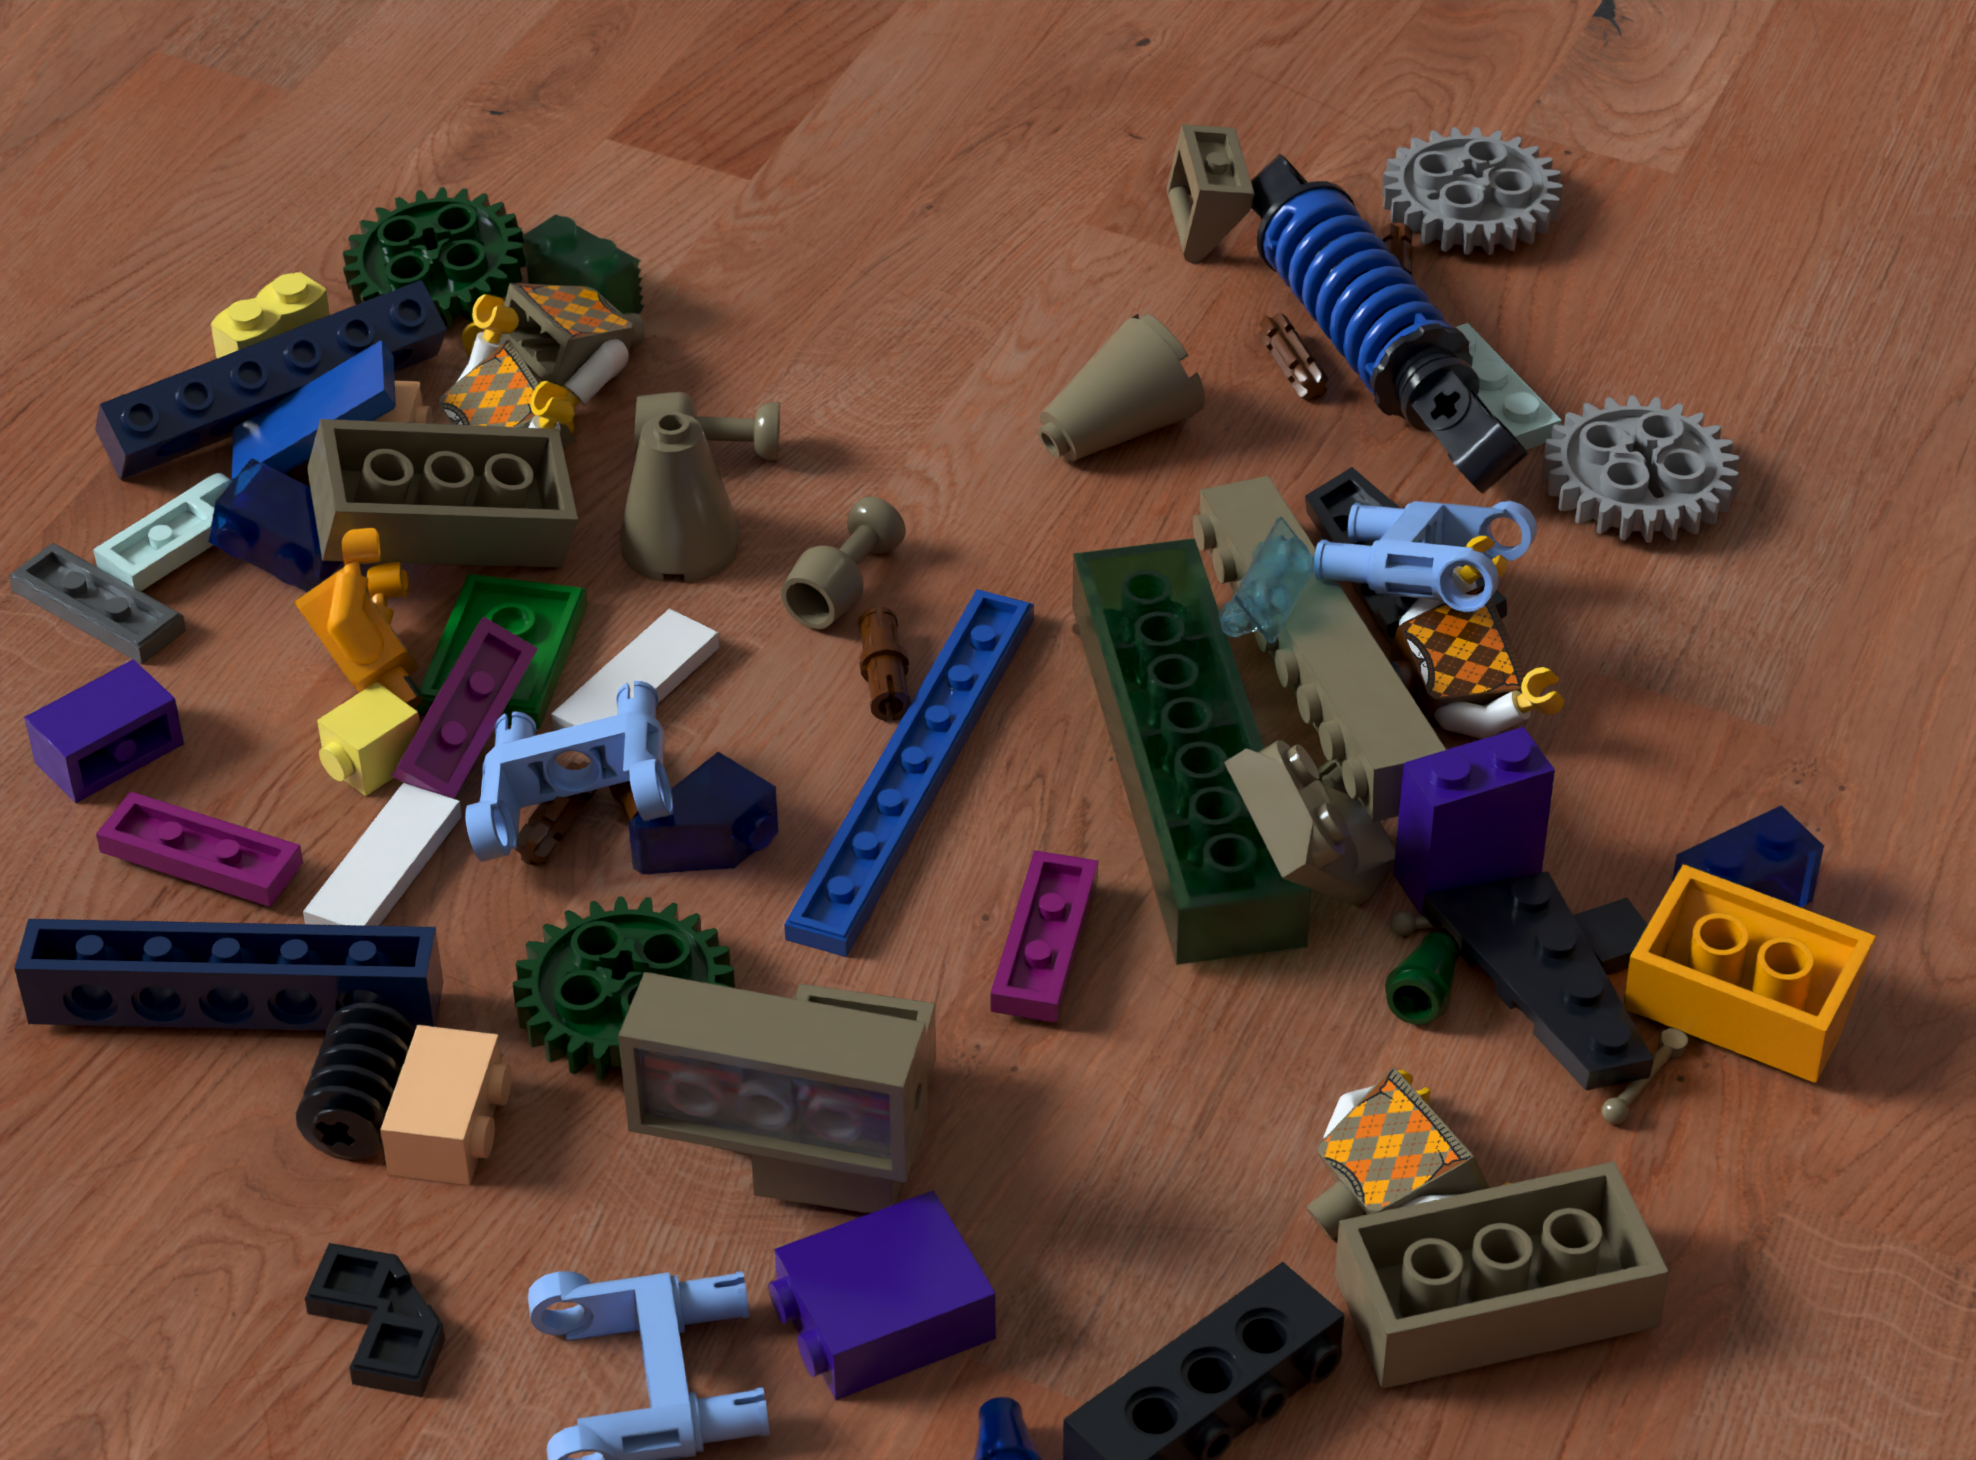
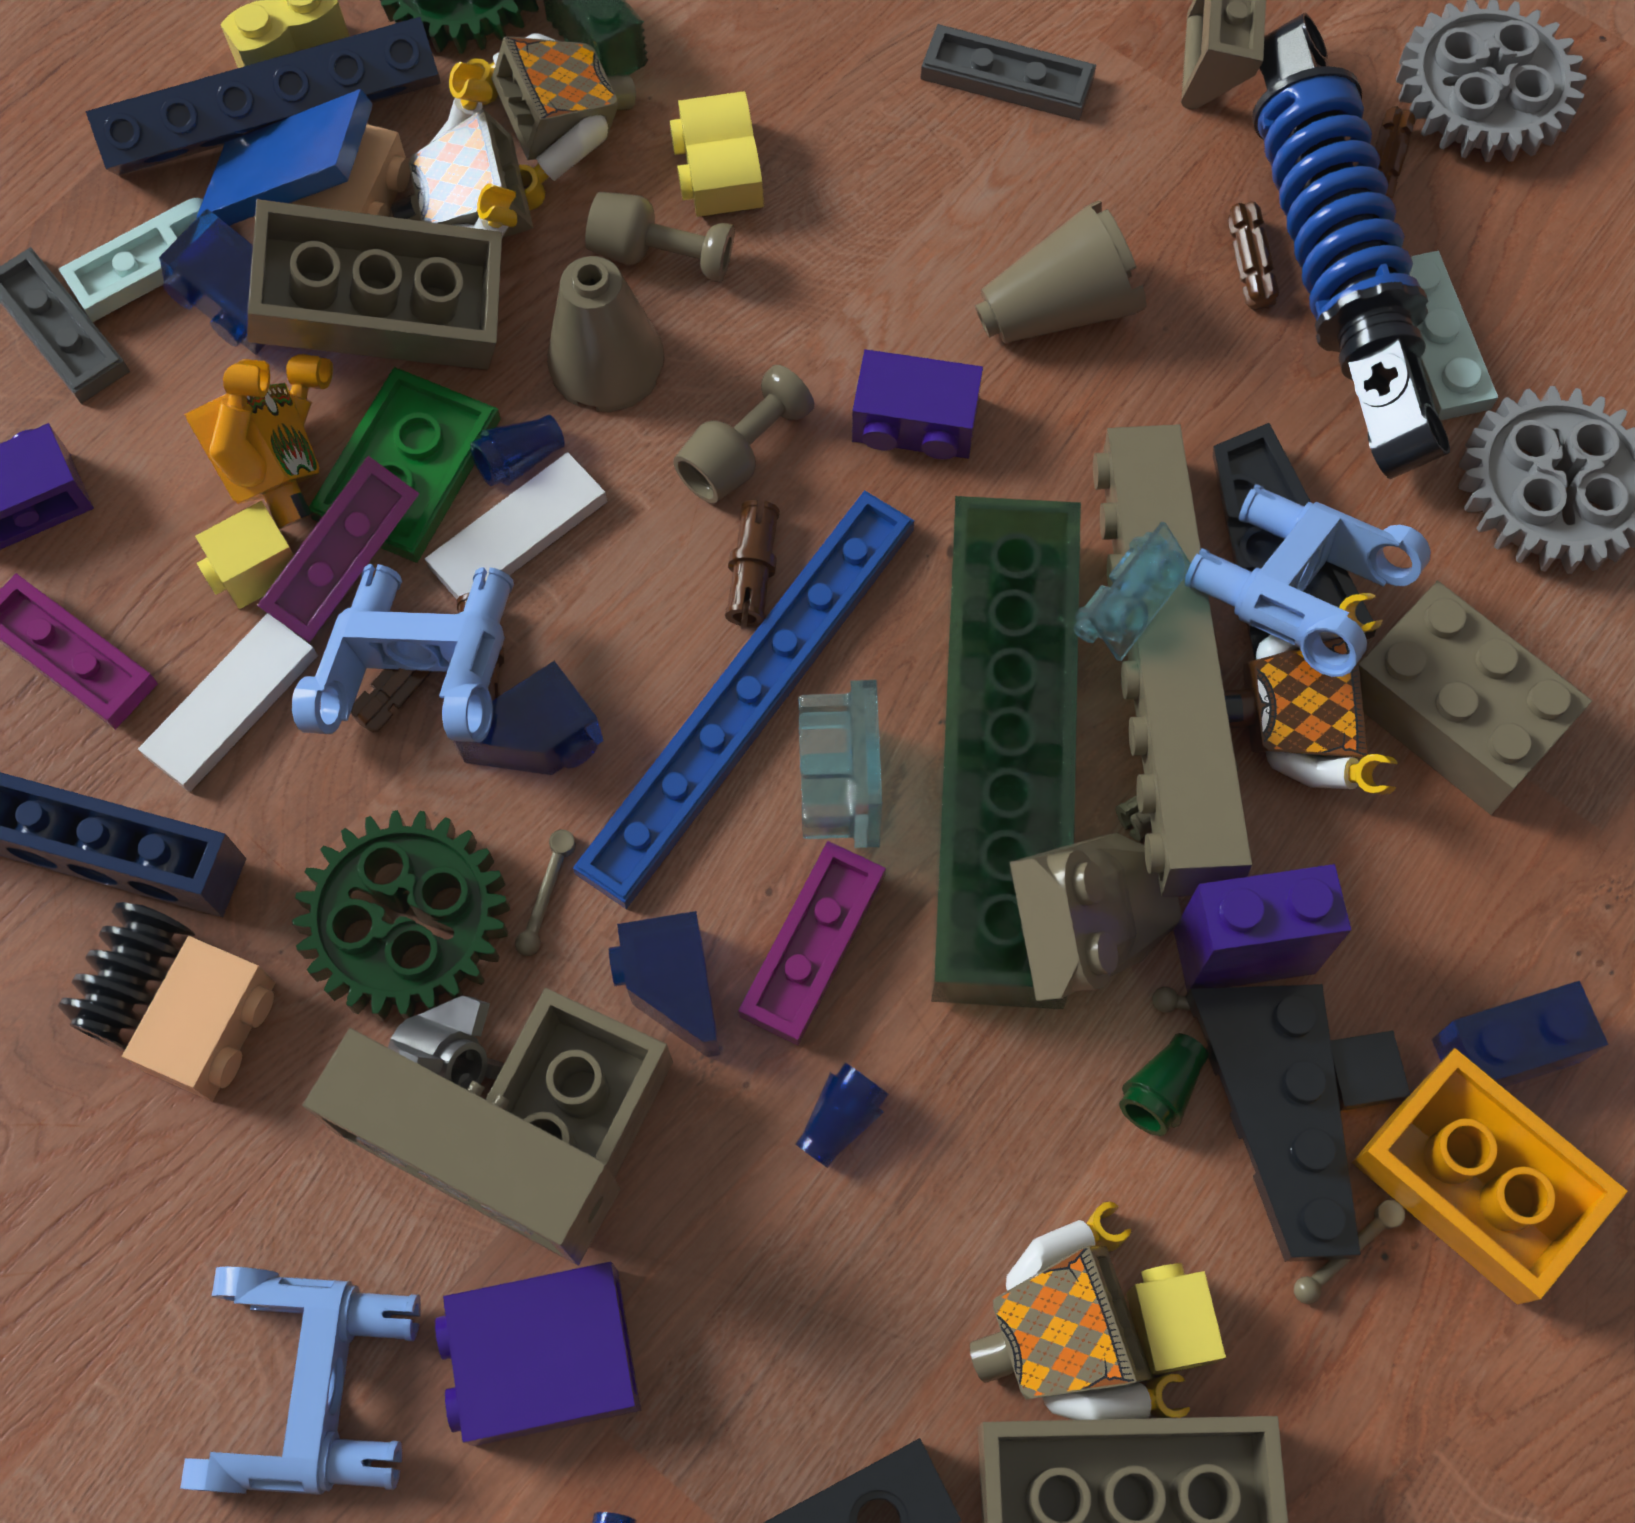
camera: 15 degrees right, 25 degrees up
black tile [304,1243,446,1397] -> none
none -> clear blue cone [470,414,565,486]
none -> dark tan hinge [515,829,576,956]
none -> clear blue slope [609,911,720,1057]
none -> light yellow brick [670,91,764,217]
none -> clear blue cone [795,1062,889,1168]
none -> clear light blue panel [798,680,882,848]
none -> dark purple brick [852,349,983,459]
none -> dark grey tile [921,24,1096,121]
none -> light yellow brick [1126,1263,1226,1376]
none -> dark tan brick [1359,580,1592,815]

